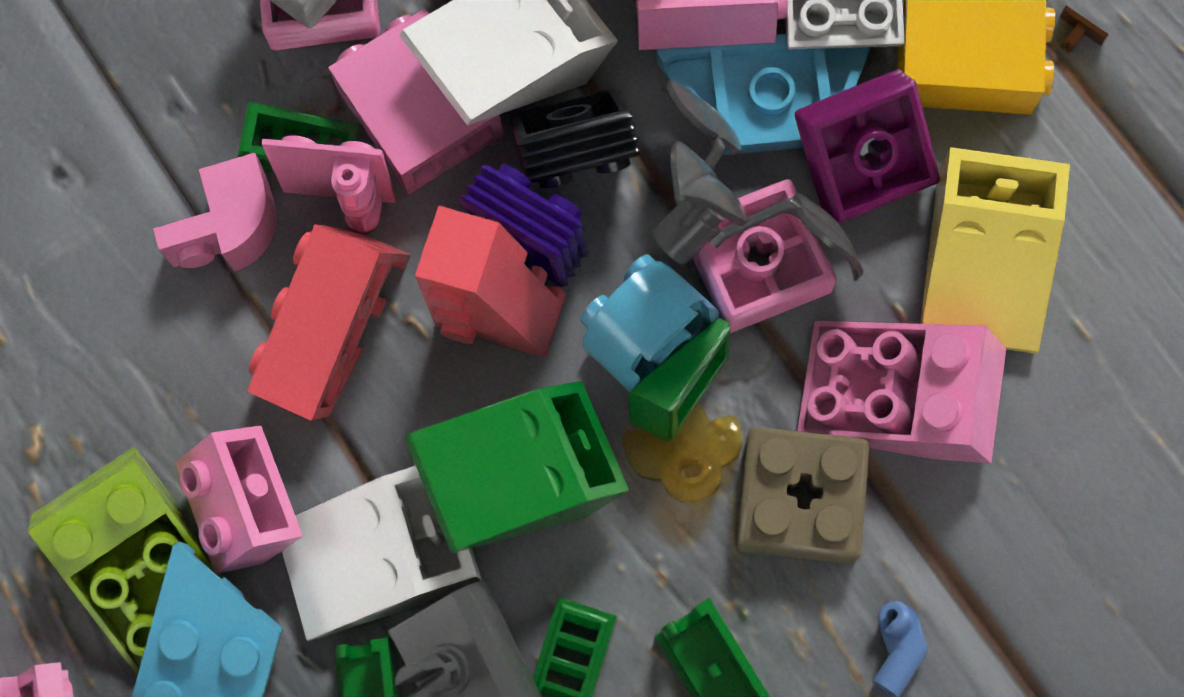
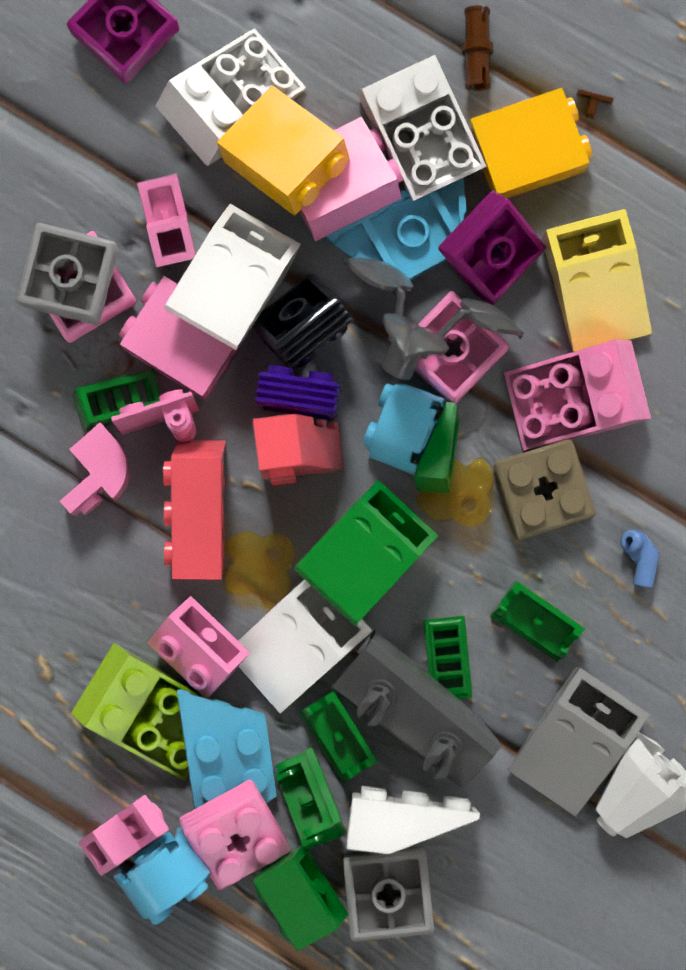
camera: 30 degrees left, 10 degrees up
none -> clear yellow plate [224,531,296,609]

